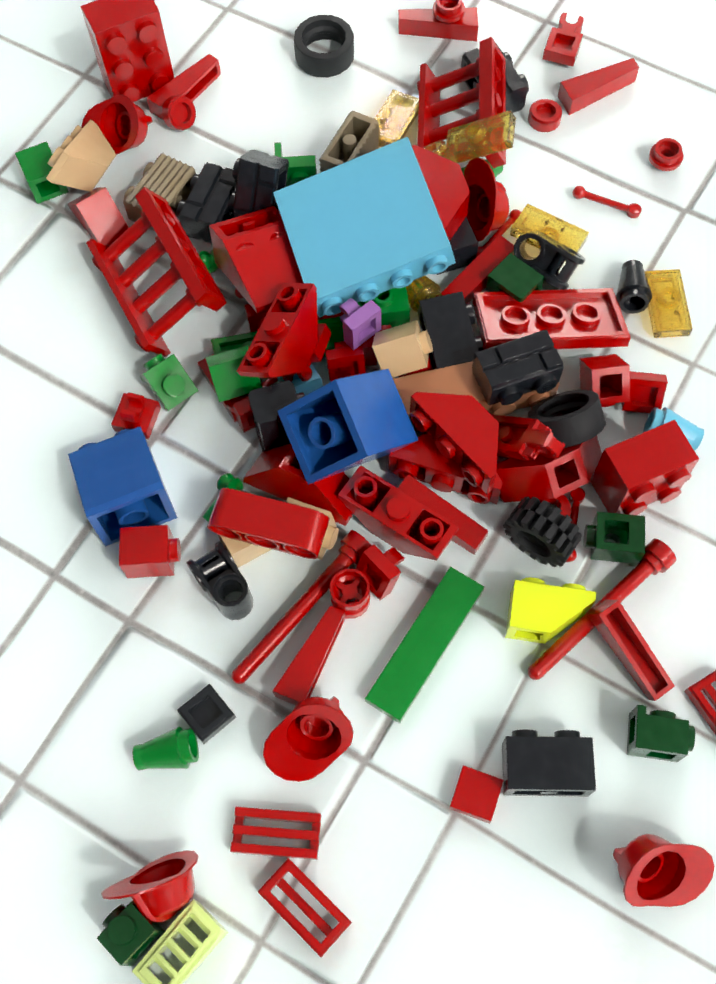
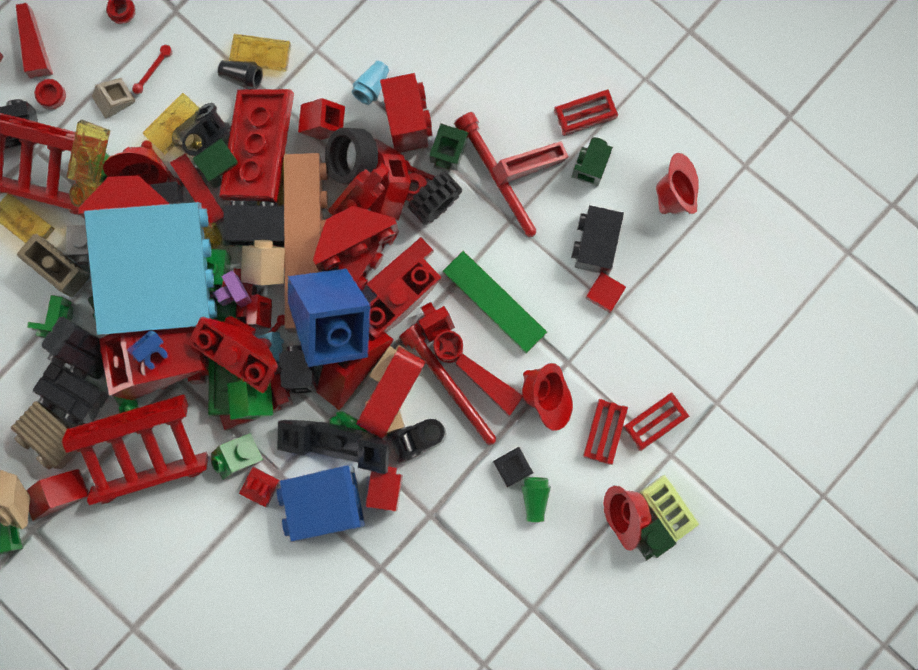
camera: 80 degrees left, 15 degrees up
black brick [472,330,564,406] -> none
neon yellow slope [505,577,597,644] -> none
red tile [622,371,668,413] -> none
none -> dark tan slope [92,78,135,118]
none -> blue tile [127,330,168,369]
none -> black slope [277,420,389,474]

